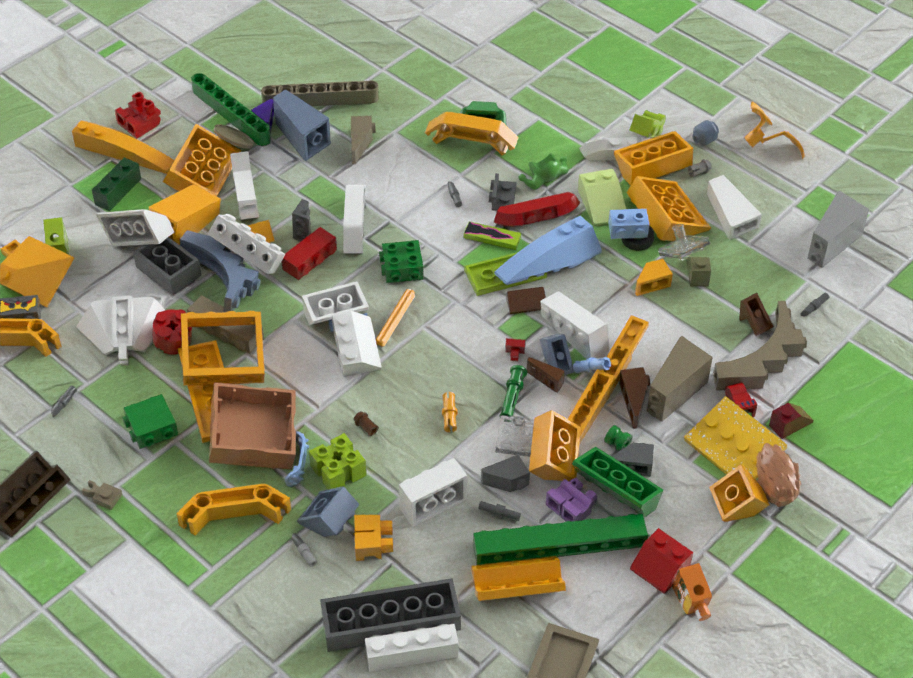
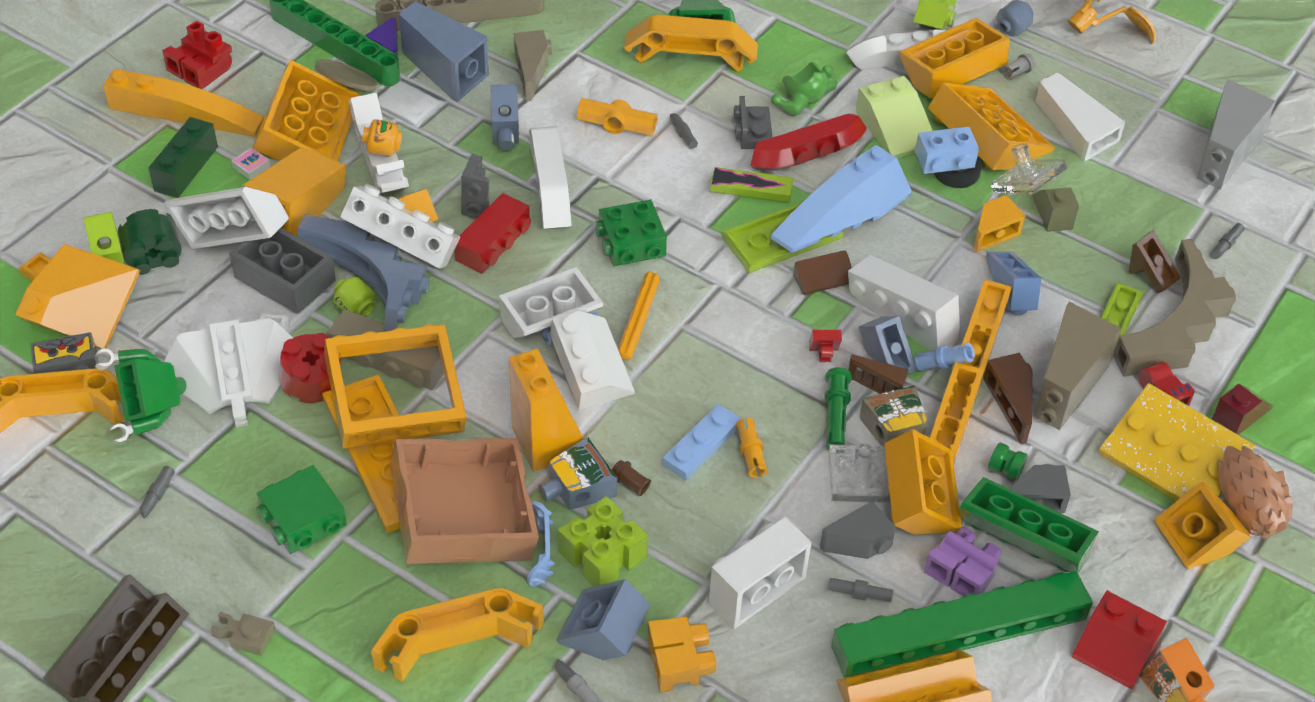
camera: 10 degrees left, 0 degrees up
none -> green torso [95,348,187,442]
none -> dark green brick [118,209,182,275]
none -> tile [231,148,270,180]
none -> lime head [333,276,376,317]
none -> light orange head [361,119,402,157]
none -> sand blue torso [490,84,519,151]
none -> light orange slope [508,349,584,472]
none -> torso [538,437,617,509]
none -> light orange piece [577,98,658,136]
none -> light blue plate [662,404,742,481]
none -> torso [859,385,927,449]
none -> medium blue slope [986,251,1042,314]
none -> lime tile [1101,282,1144,351]

